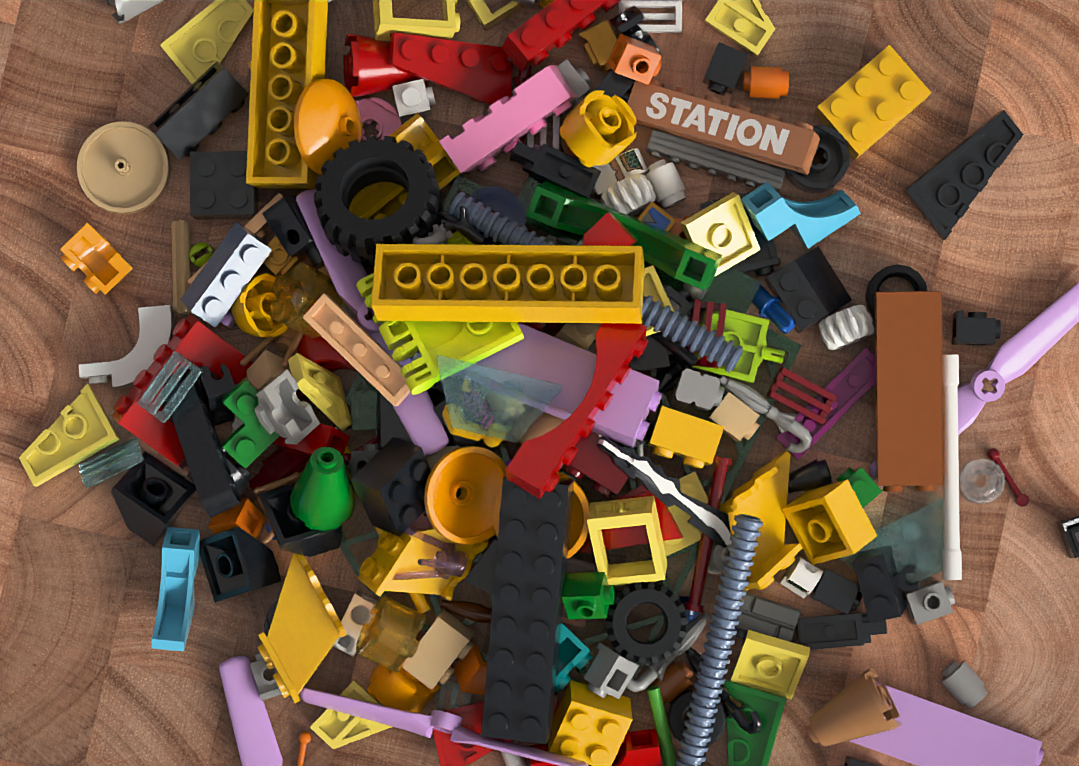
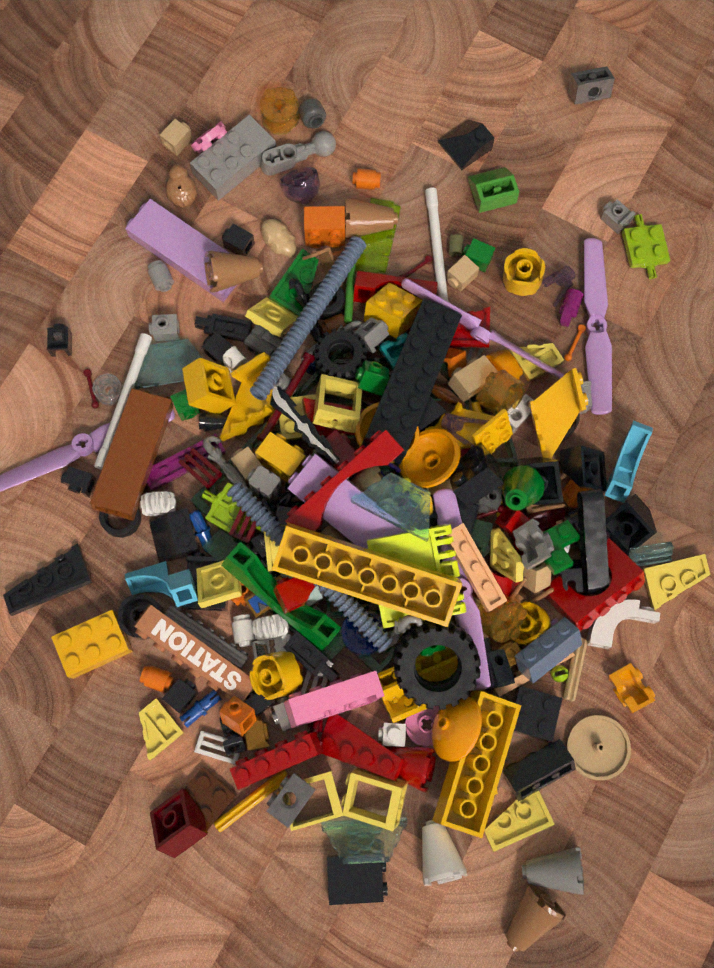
camera: 170 degrees left, 10 degrees down
clear light blue tile [137,351,203,423] -> none
black bar [438,206,485,245] -> none
black brick [853,545,921,623] -> none
none -> blue pin [179,689,222,728]

